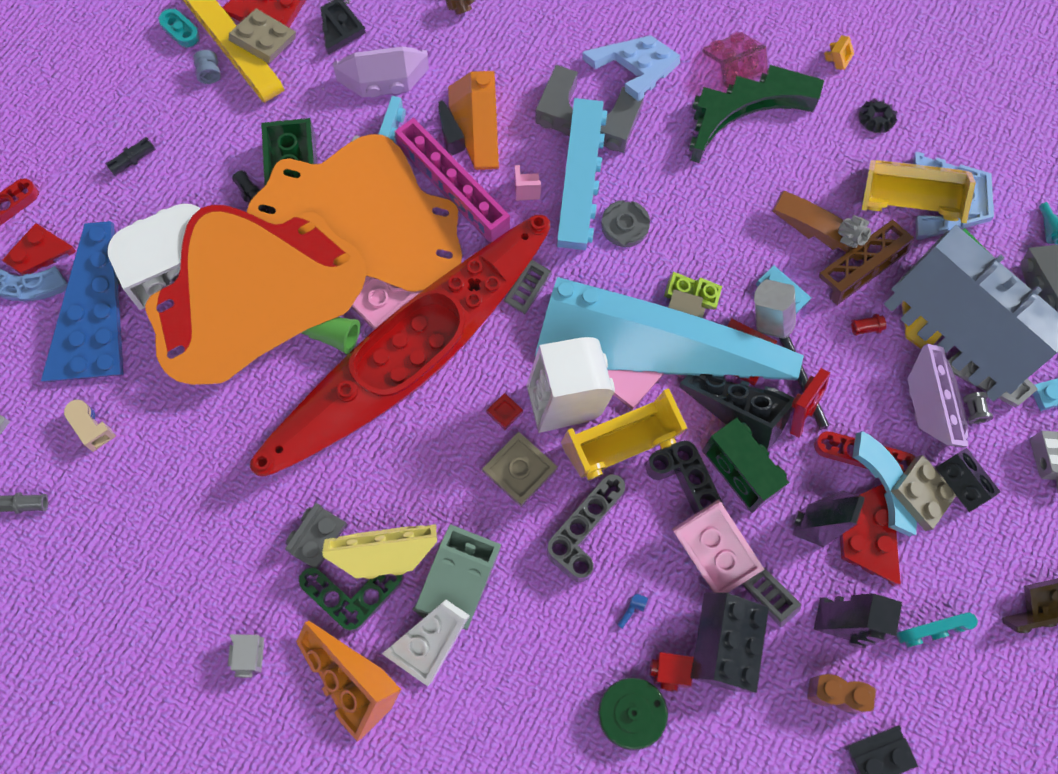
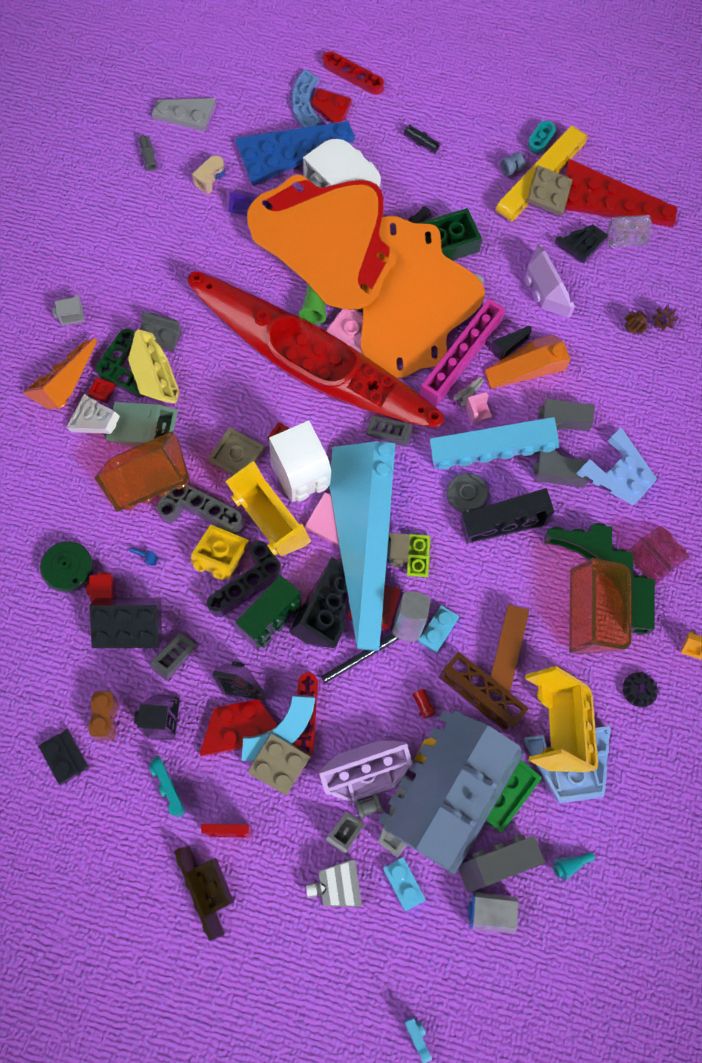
camera: 80 degrees right, 0 degrees up
medium azure plate [378,96,406,143] -> none
bright pink tile [672,500,765,593] -> none
red wing [790,368,831,438] -> none
light grey gear [839,215,871,248] -> none
black brick [936,448,1001,512] -> none
none -> red tile [88,377,116,403]
none -> clear orange windscreen [94,431,190,512]
none -> yellow plate [191,524,249,580]
none -> red tile [201,824,253,838]
none -> dark purple panel [228,190,269,216]
none -> light grey slope [326,811,365,855]
none -> light grey piece [453,377,484,408]
none -> black wedge [460,488,554,544]
none -> clear orange windscreen [569,558,631,655]

